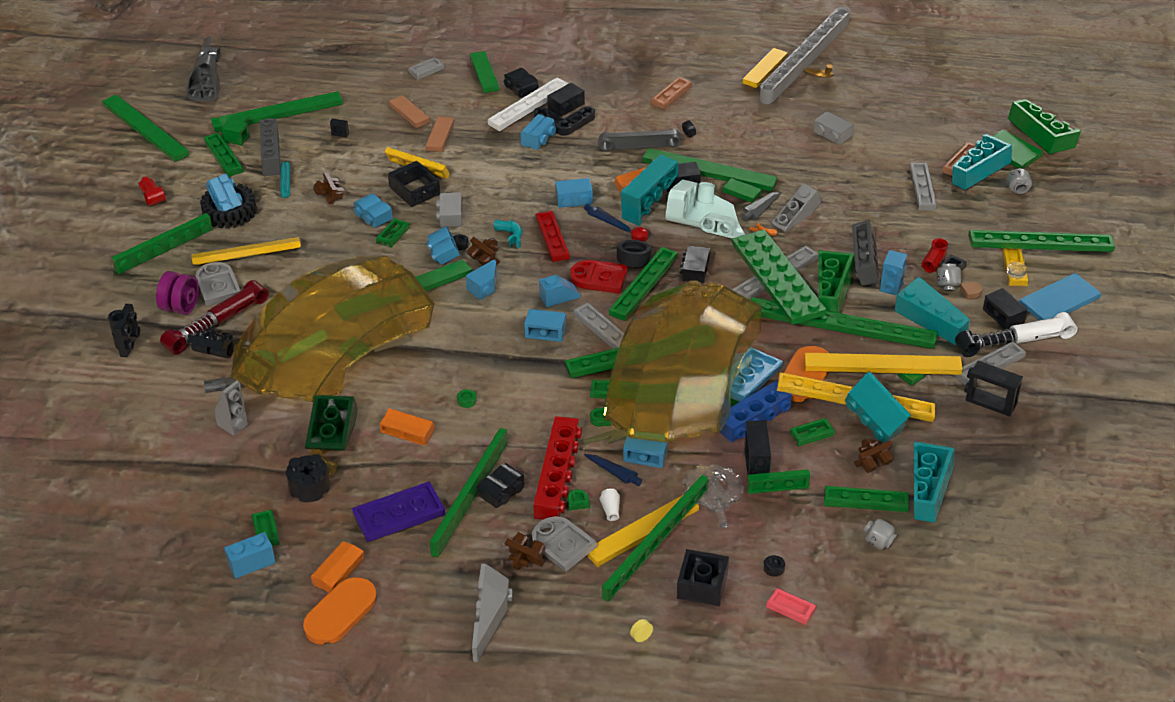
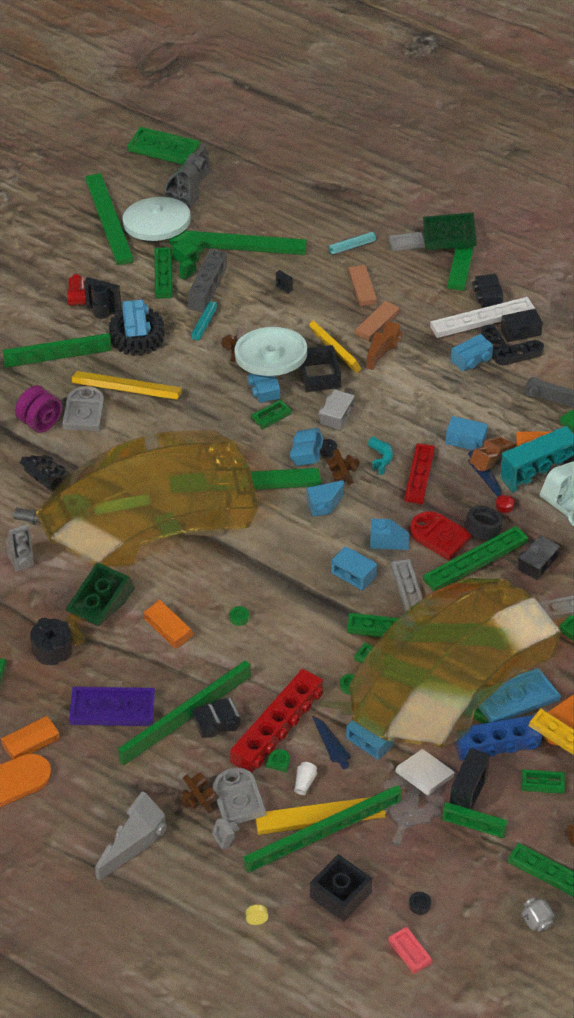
camera: 25 degrees right, 5 degrees up
dark red piece [160,280,269,355] -> none
none -> black plate [84,277,122,319]
none -> light aqua dish [123,197,191,241]
none -> green plate [127,127,200,165]
none -> green tile [179,259,197,280]
none -> light grey tile [212,818,240,850]
none -> light aqua dish [235,327,307,376]
none -> teal axle [329,232,376,255]
none -> dark orange slope [366,321,403,370]
none -> white tile [395,749,455,795]
none -> dark green plate [423,212,477,250]
none -> dark orange slope [469,436,516,471]

